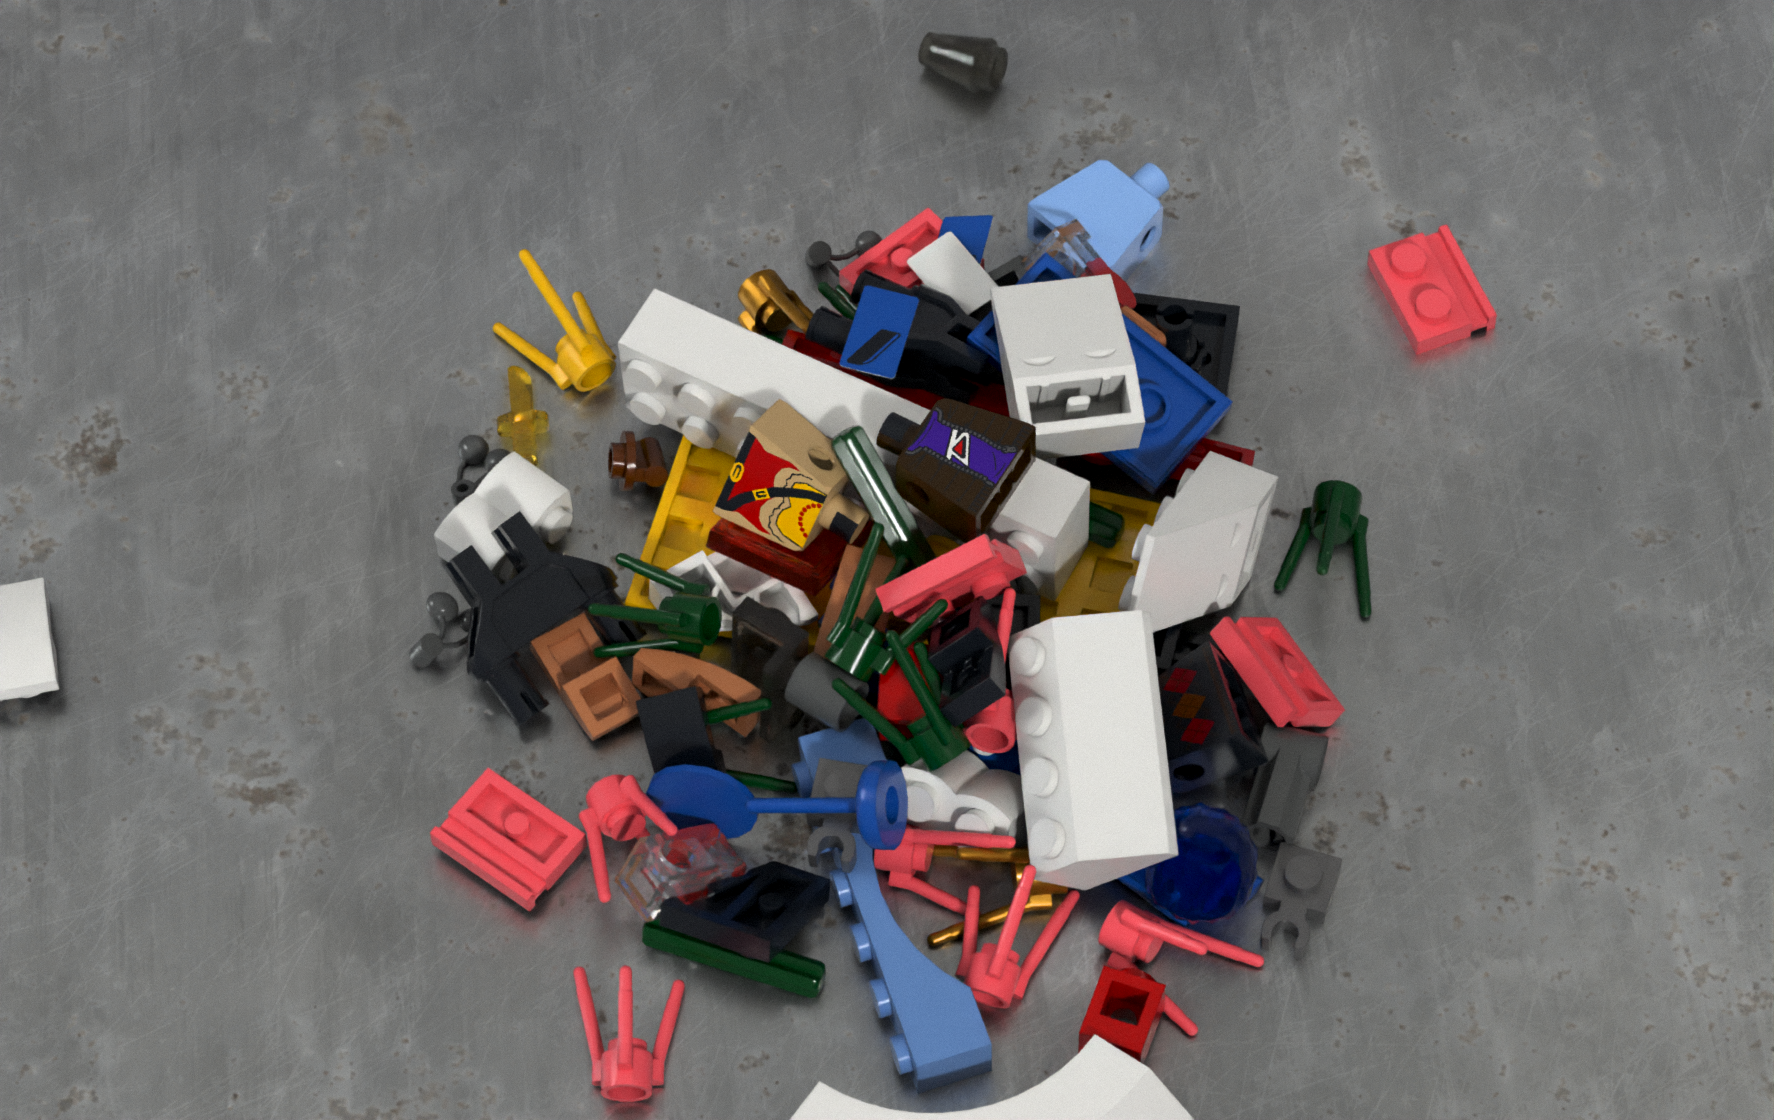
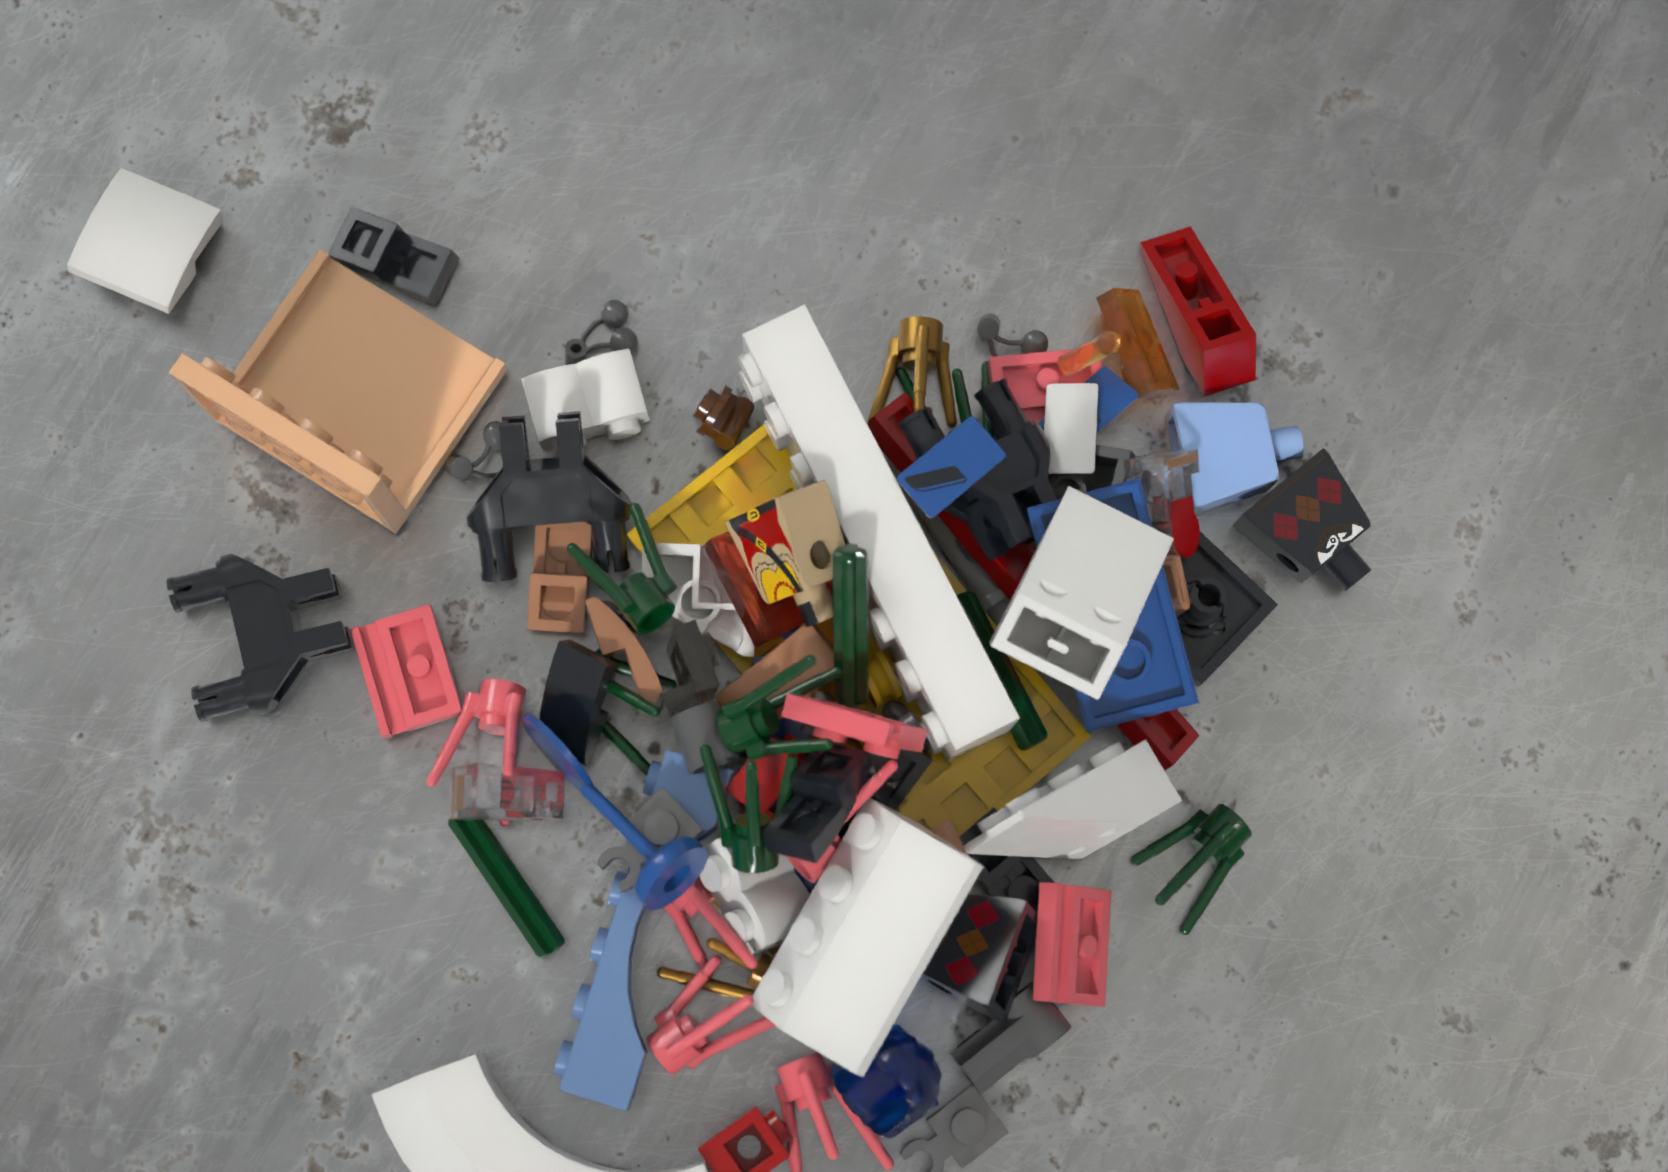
camera: 25 degrees right, 20 degrees up
yellow plant [493,249,616,392] -> none
clear yellow piece [496,366,550,466] -> none
coral plant [573,965,685,1102] -> none
black wing [660,861,830,963] -> none
dark brown torso [876,398,1036,543] -> none
clear smoke cone [918,32,1008,94] -> none
coral plate [1367,224,1497,355] -> none
none -> black connector [166,553,354,722]
none -> light nougat bracket [168,249,508,534]
none -> black slope [328,207,460,306]
none -> clear orange plate [1058,288,1179,398]
none -> red slope [1140,226,1256,397]
none -> black torso [1233,448,1372,591]

